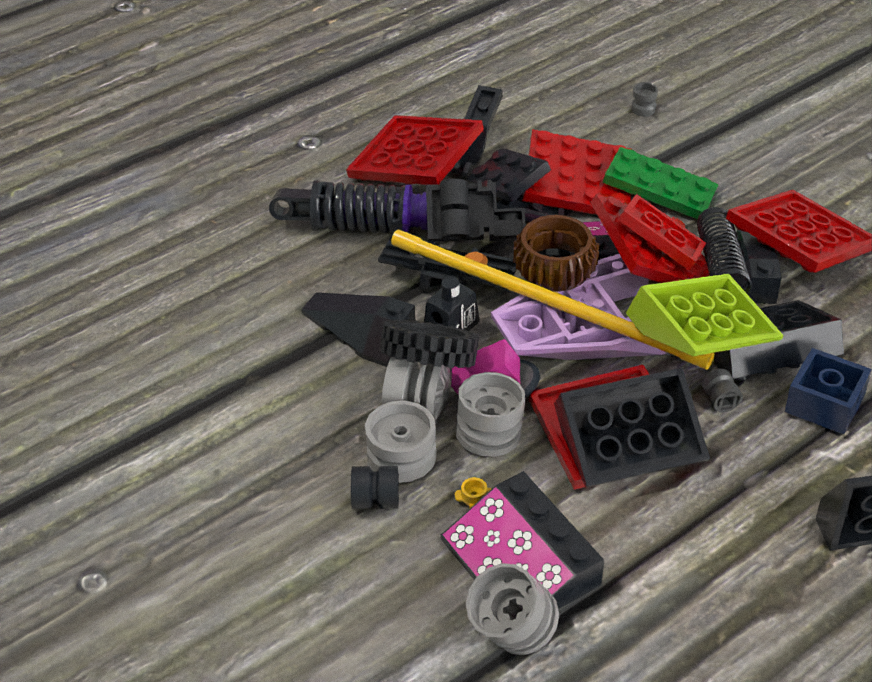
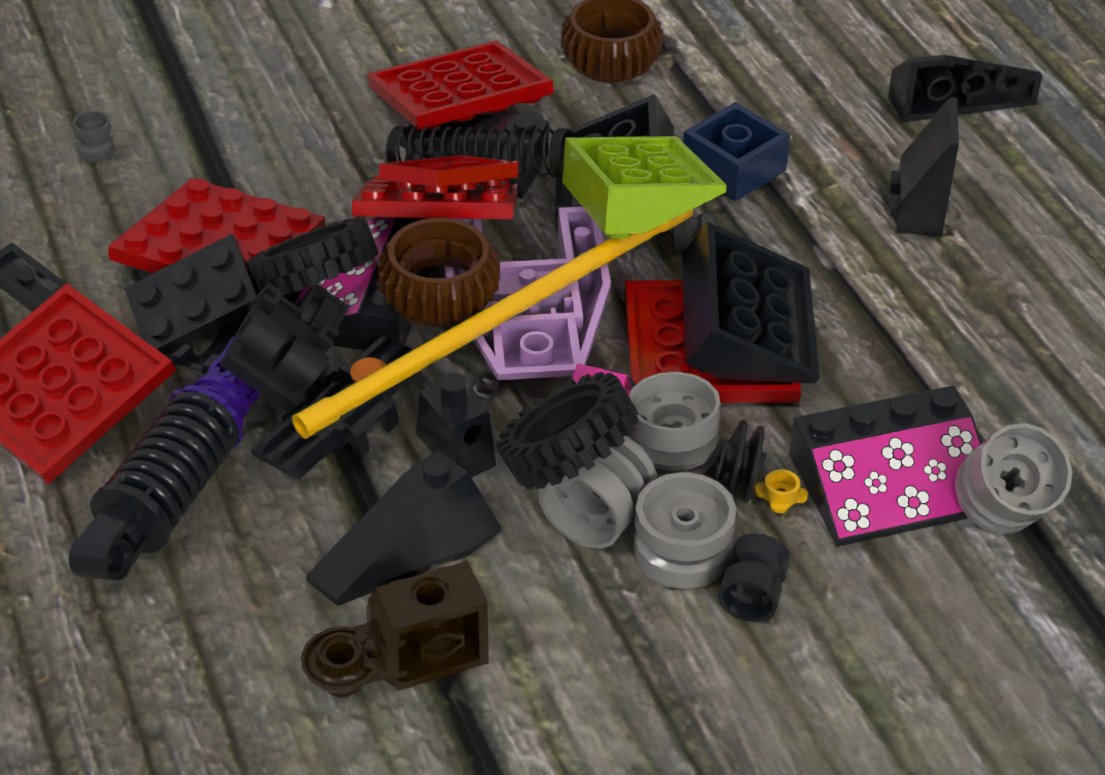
camera: 75 degrees left, 0 degrees up
green plate [603,147,718,219] -> none
none -> black tyre [247,217,379,295]
none -> dark brown brick [301,561,489,697]
none -> black piece [713,420,766,503]

